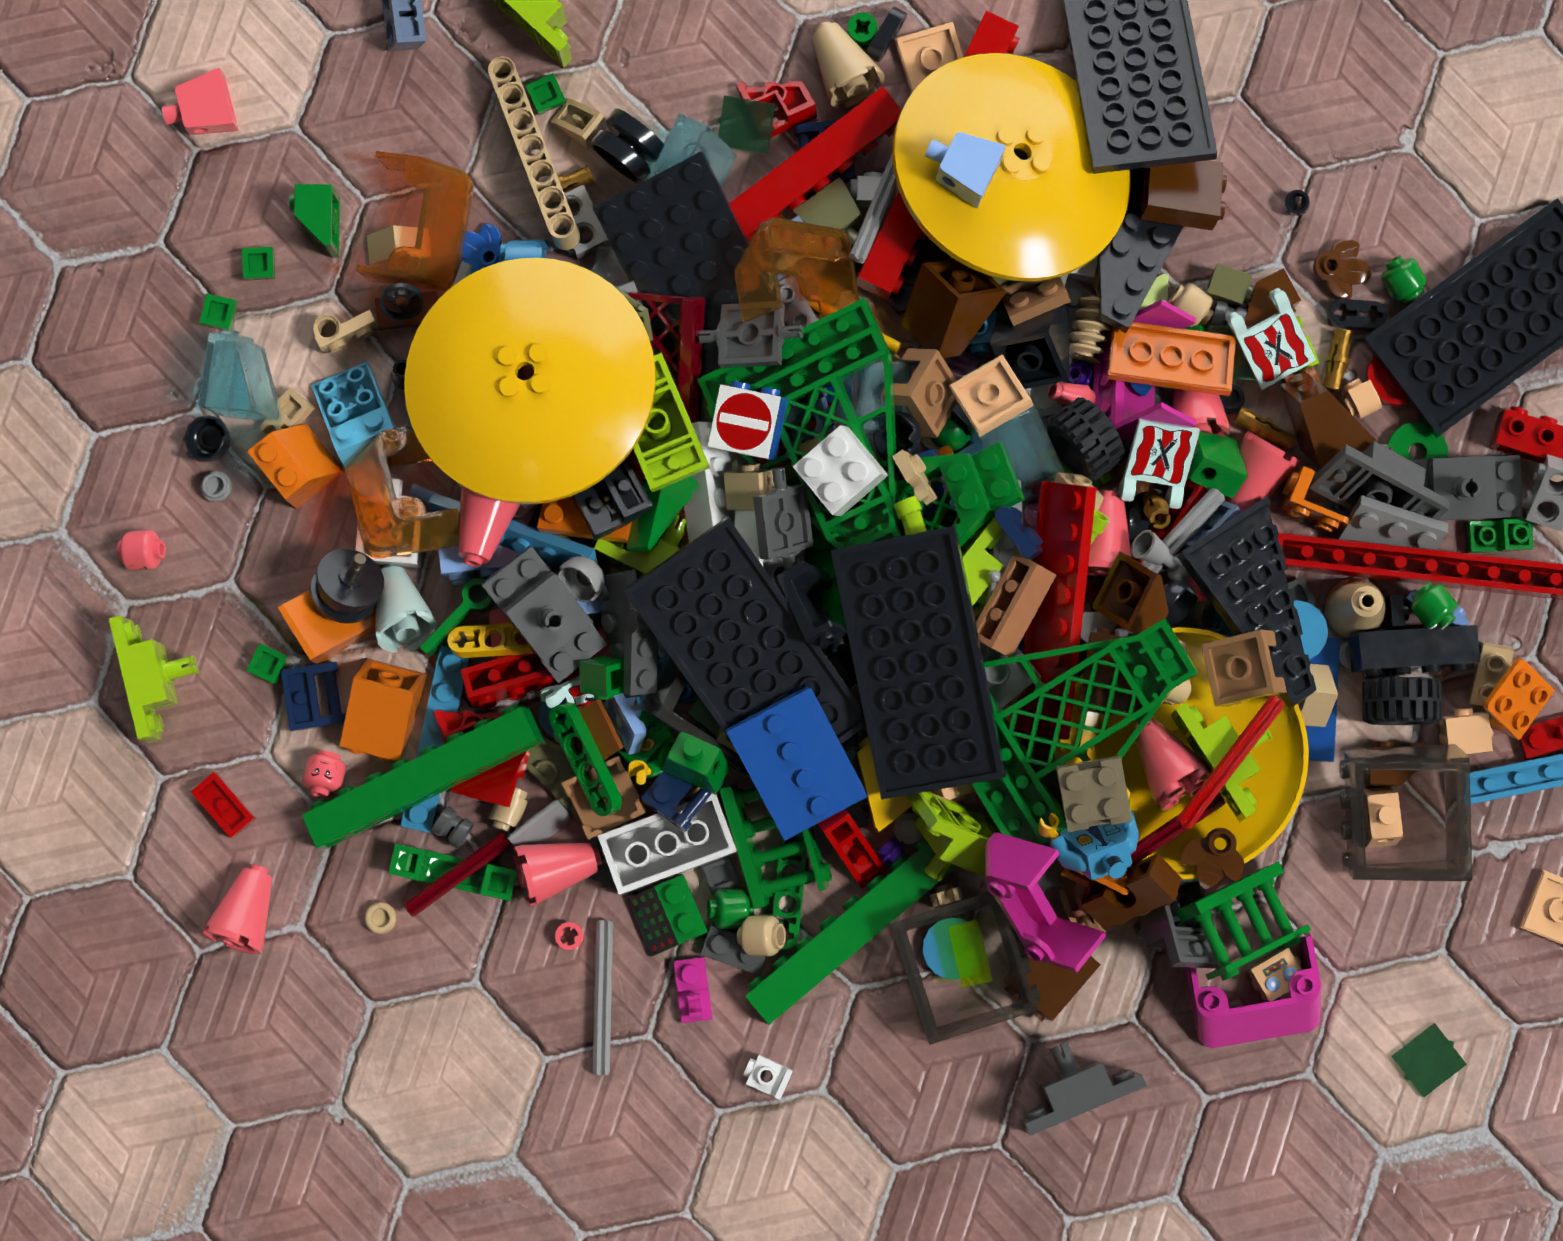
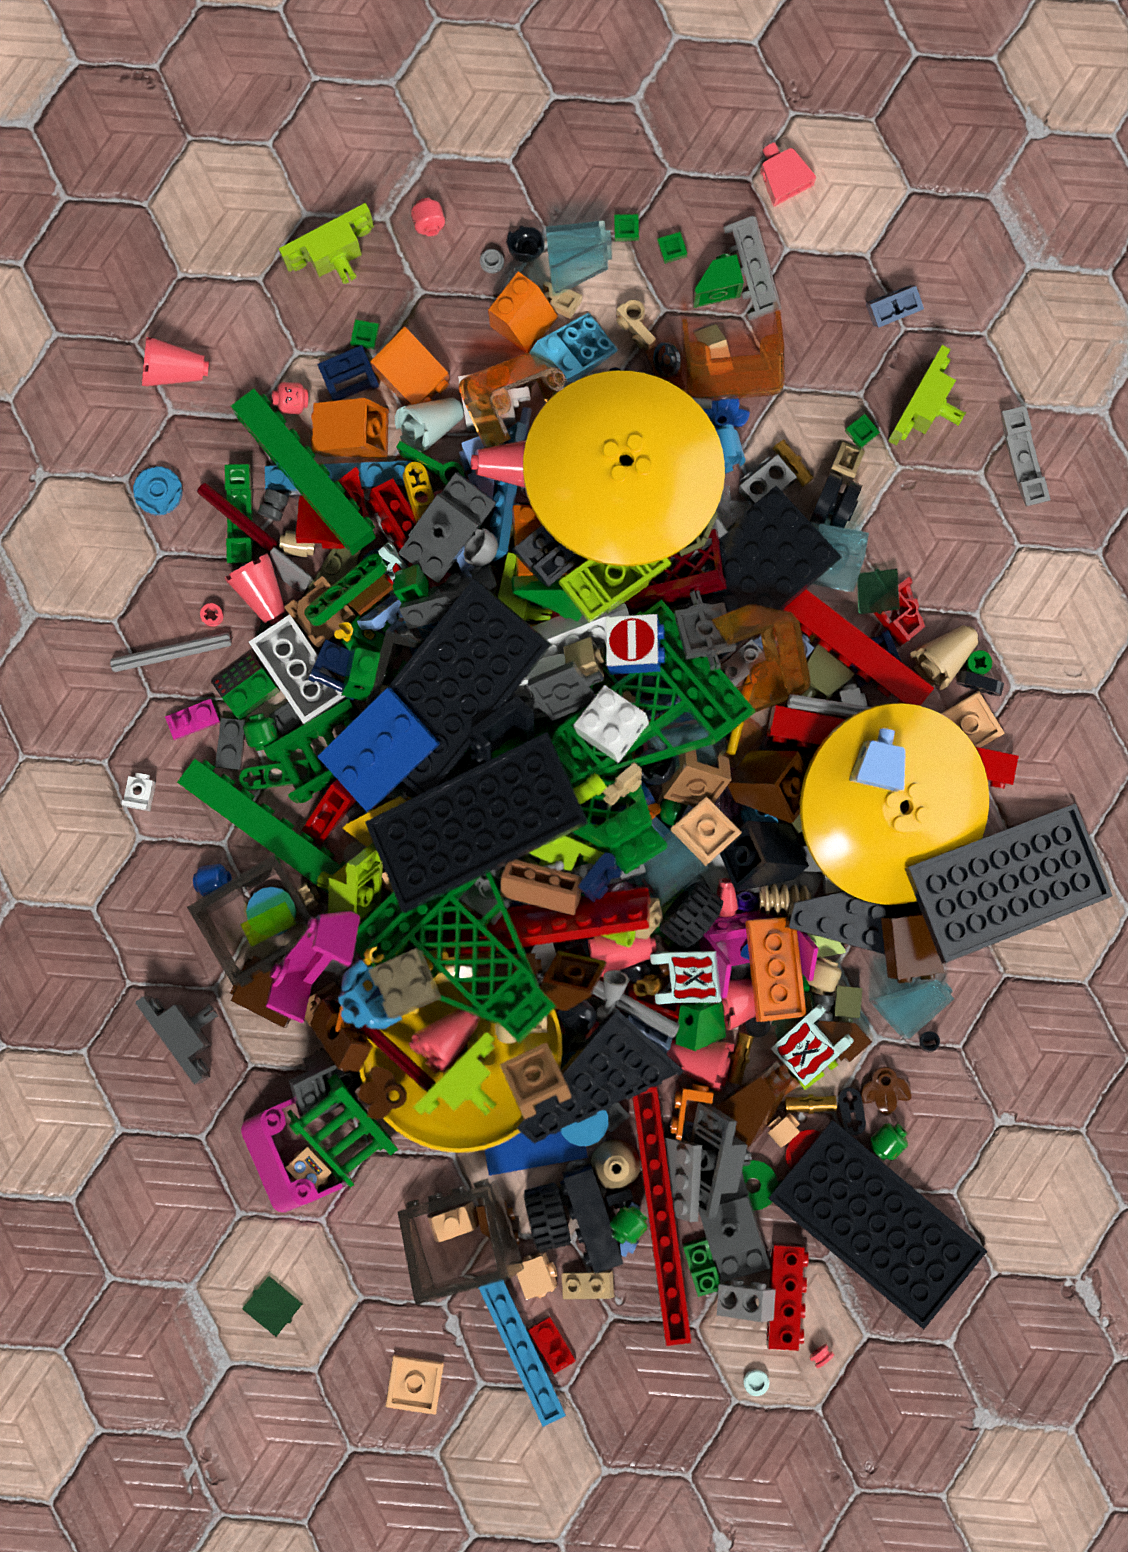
camera: 75 degrees right, 0 degrees up
red plate [190,771,256,839] -> none
black wheel [309,549,384,624] -> none
tan tile [365,902,397,934] -> none
tan beam [488,56,580,250] -> none
tan head [737,916,786,956] -> none
dark purple plate [876,836,905,864] -> none
medium nougat plate [1001,277,1071,326] -> none
red axle [1177,695,1285,830] -> none
tan slope [1298,664,1338,727] -> none
orange bracket [1484,658,1555,740] -> none
none -> dark azure tile [133,466,183,515]
none -> blue head [193,864,232,898]
none -> light grey hinge [723,216,782,320]
none -> clear light blue slope [869,980,954,1039]

